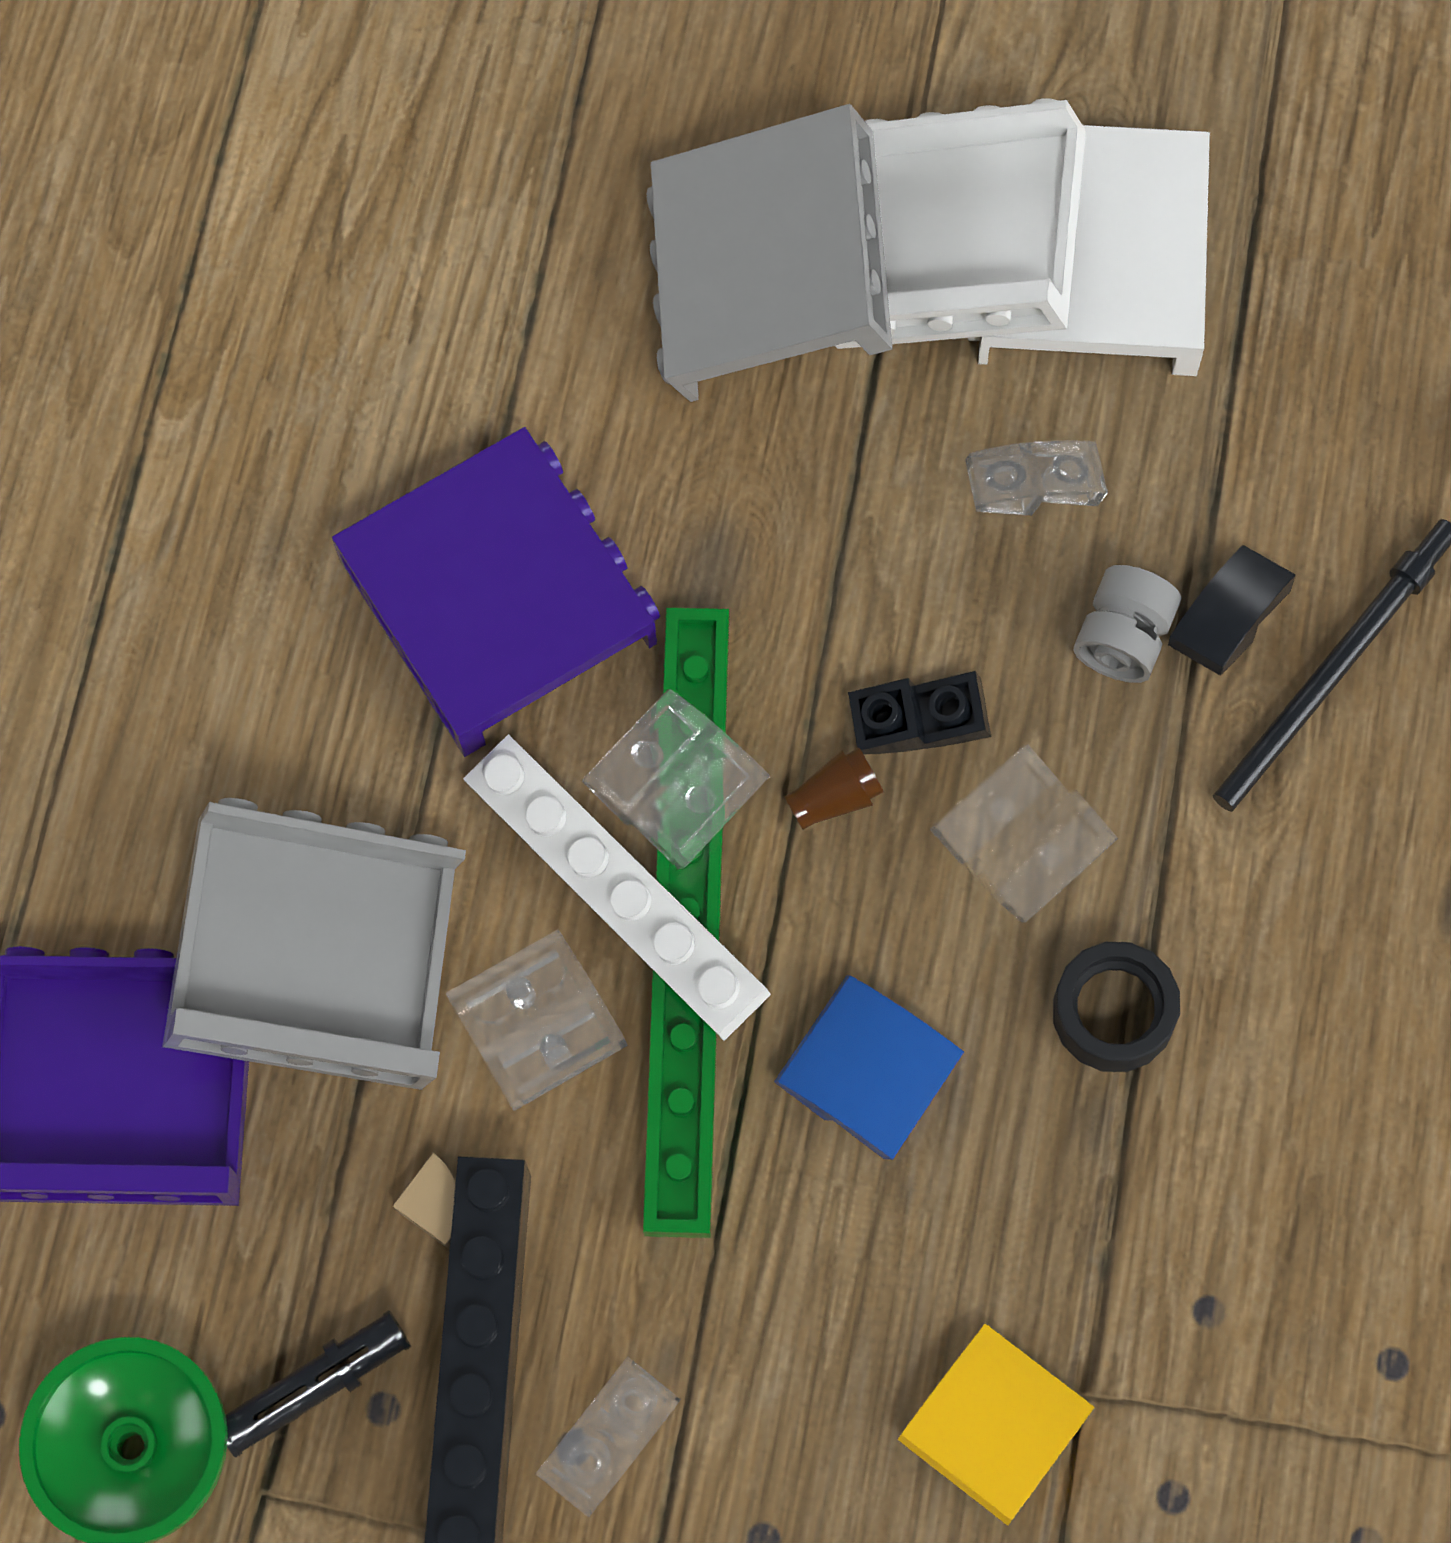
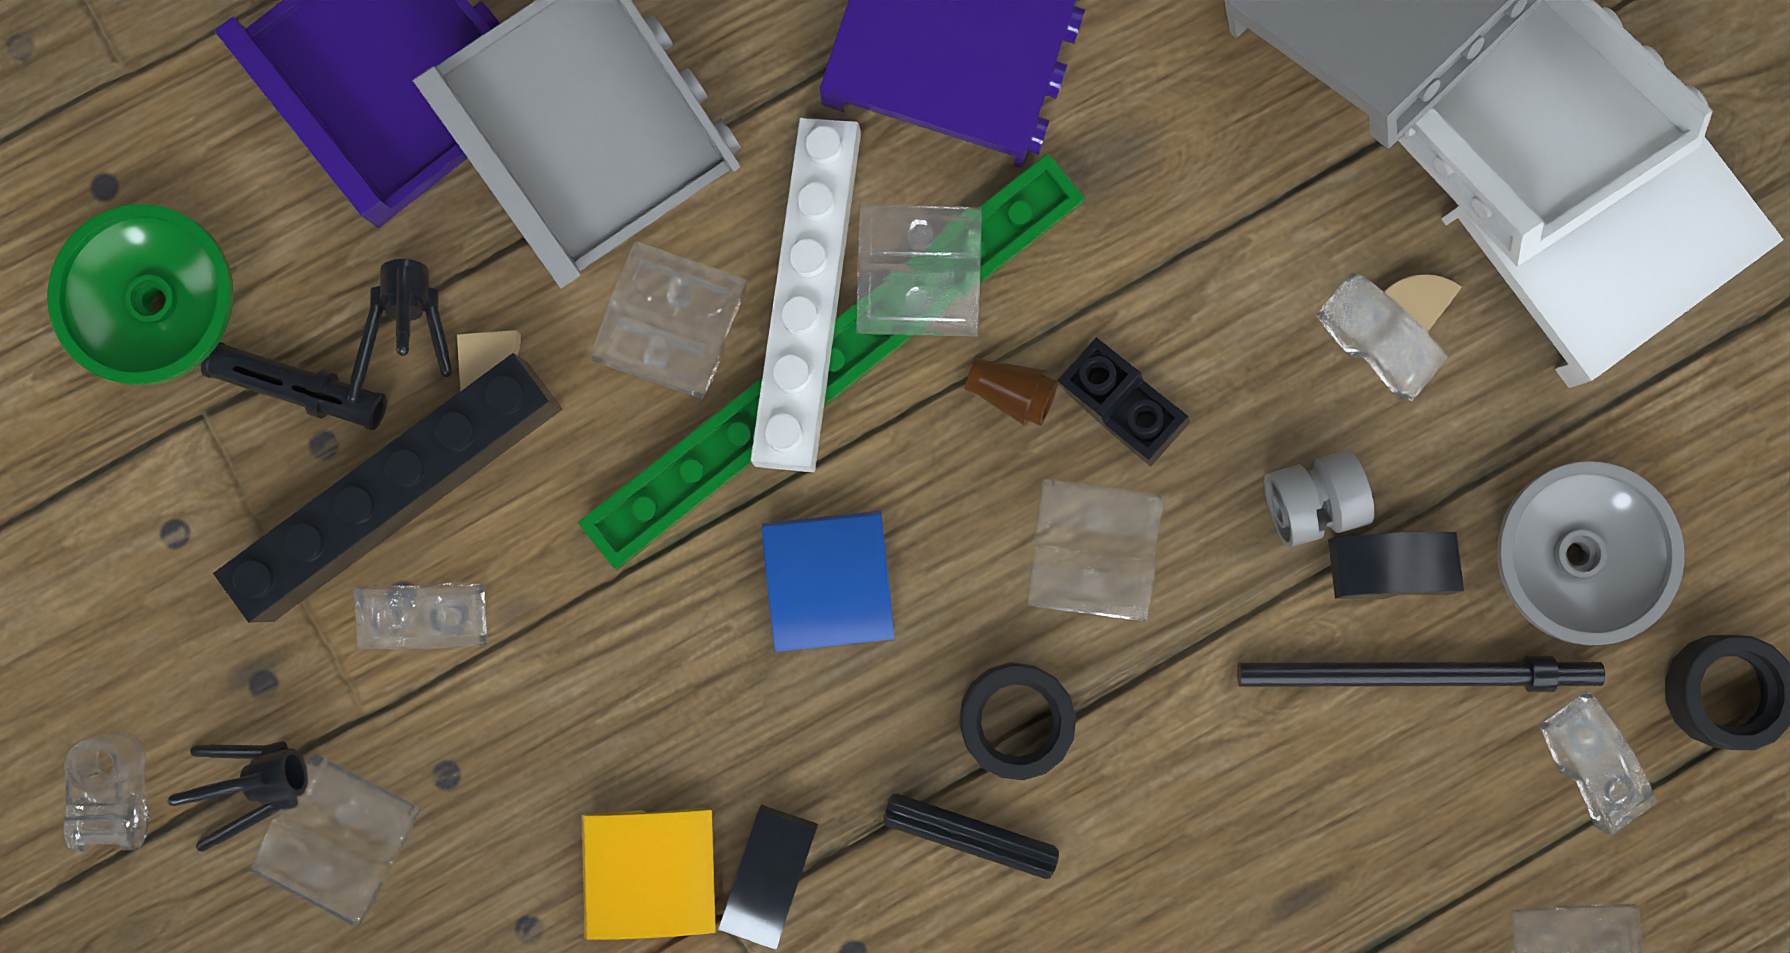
camera: 45 degrees right, 15 degrees up
none -> black plant [346,259,452,404]
none -> black slope [719,804,818,949]
none -> black axle [883,794,1059,879]
none -> tan tile [1374,275,1462,336]
none -> light grey dish [1497,462,1685,645]

